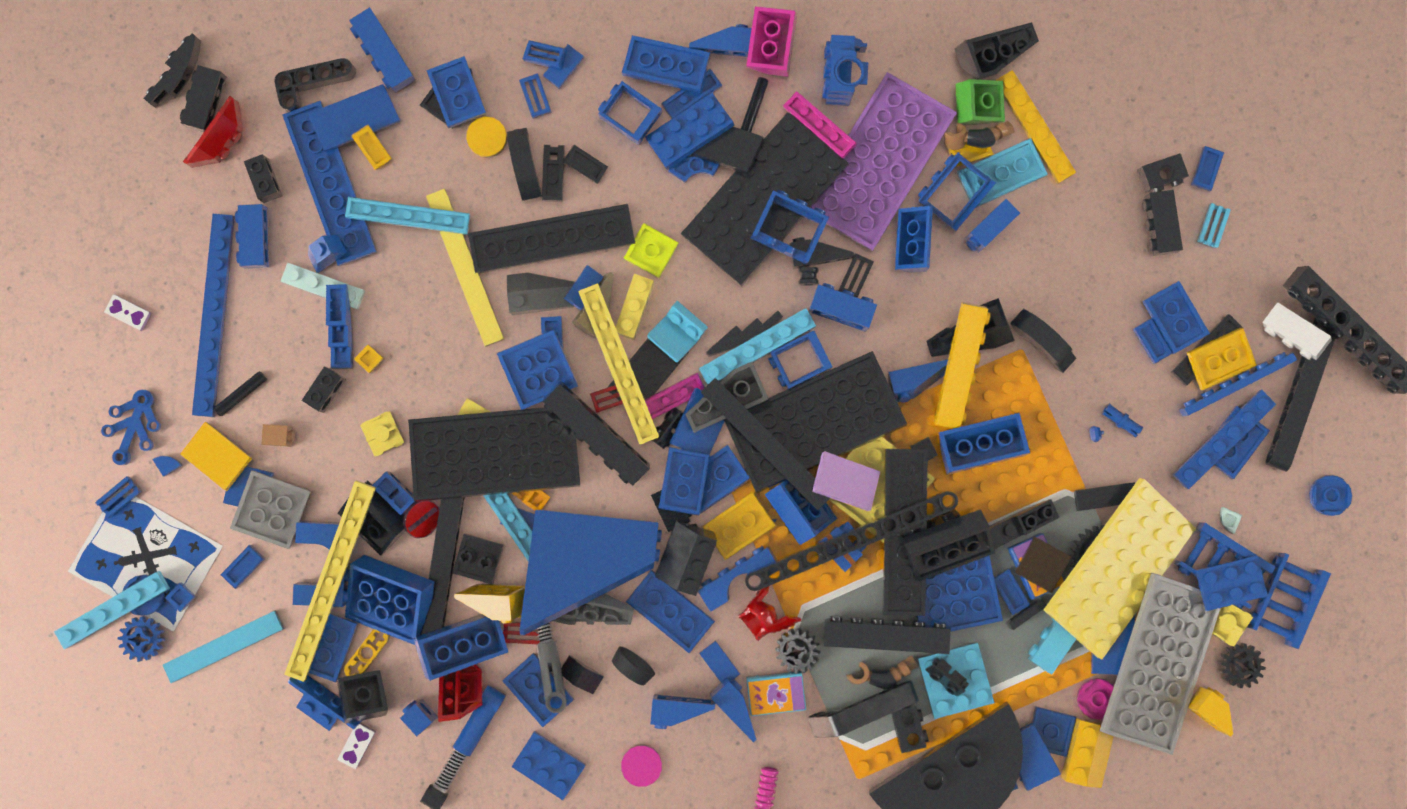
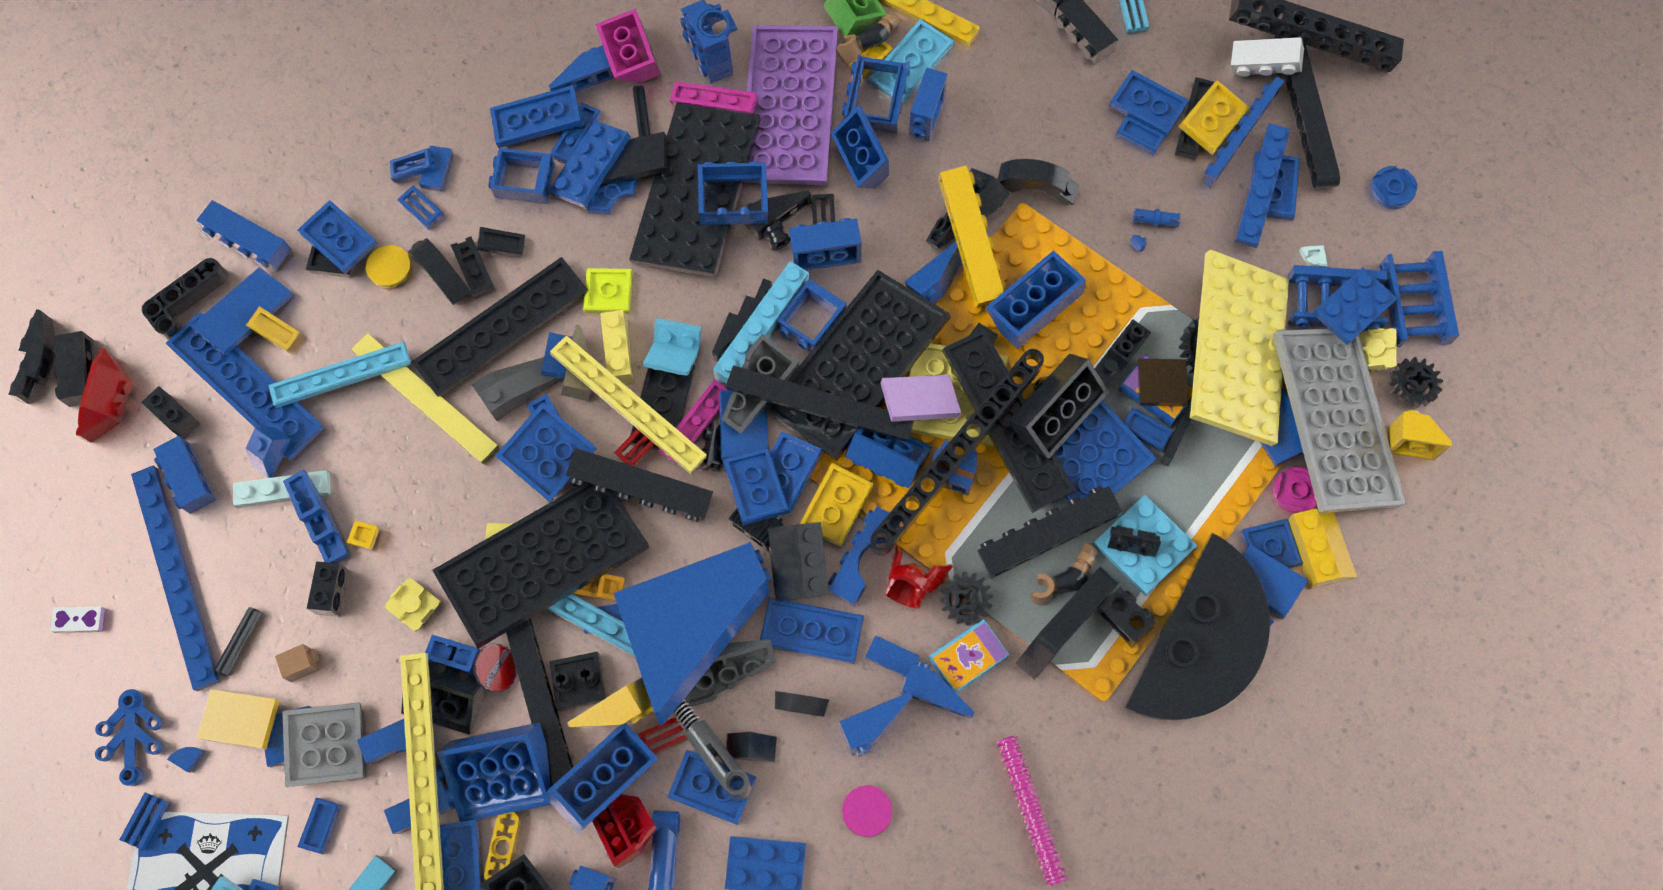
camera: 25 degrees left, 15 degrees down
medium azure brick [1028,618,1076,675] -> none
black tile [1074,482,1135,511] -> none

